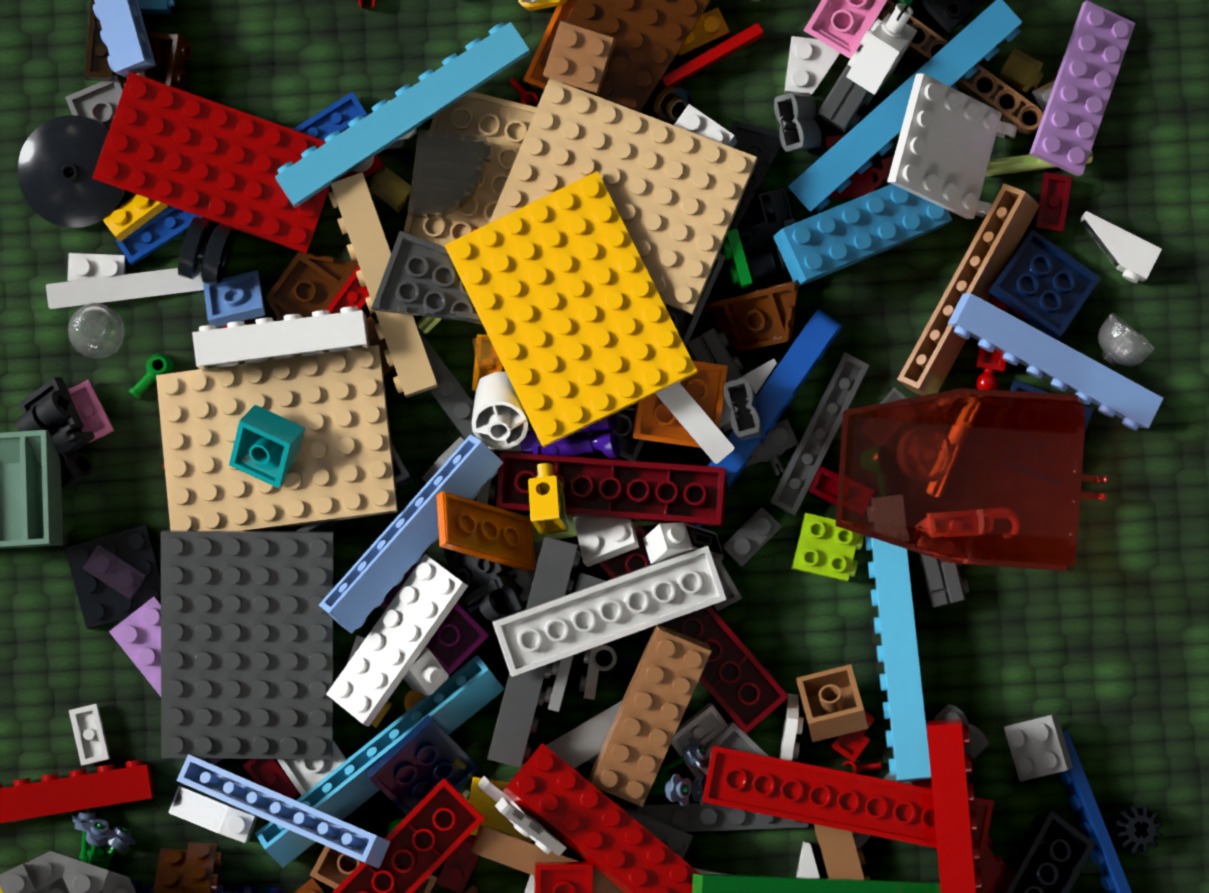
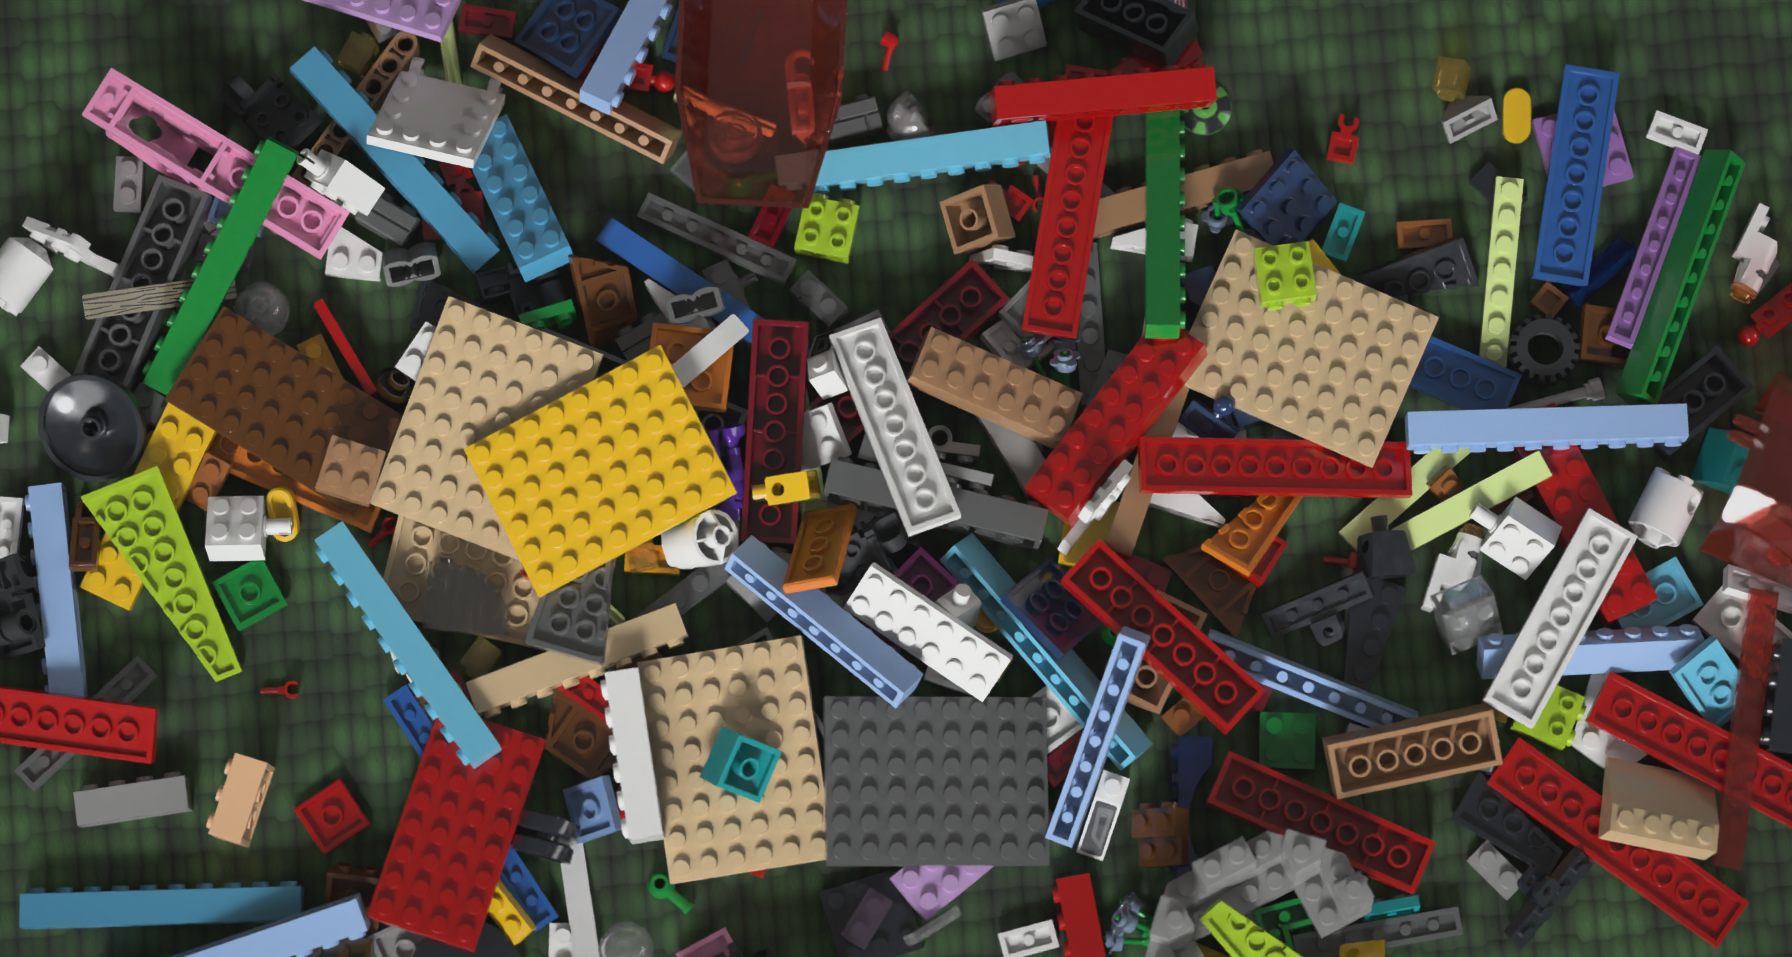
camera: 90 degrees left, 5 degrees down
none -> red tile [294,778,371,856]
none -> red hand [880,31,899,71]
none -> clear cylinder [886,91,937,141]
none -> clear tile [903,905,962,946]

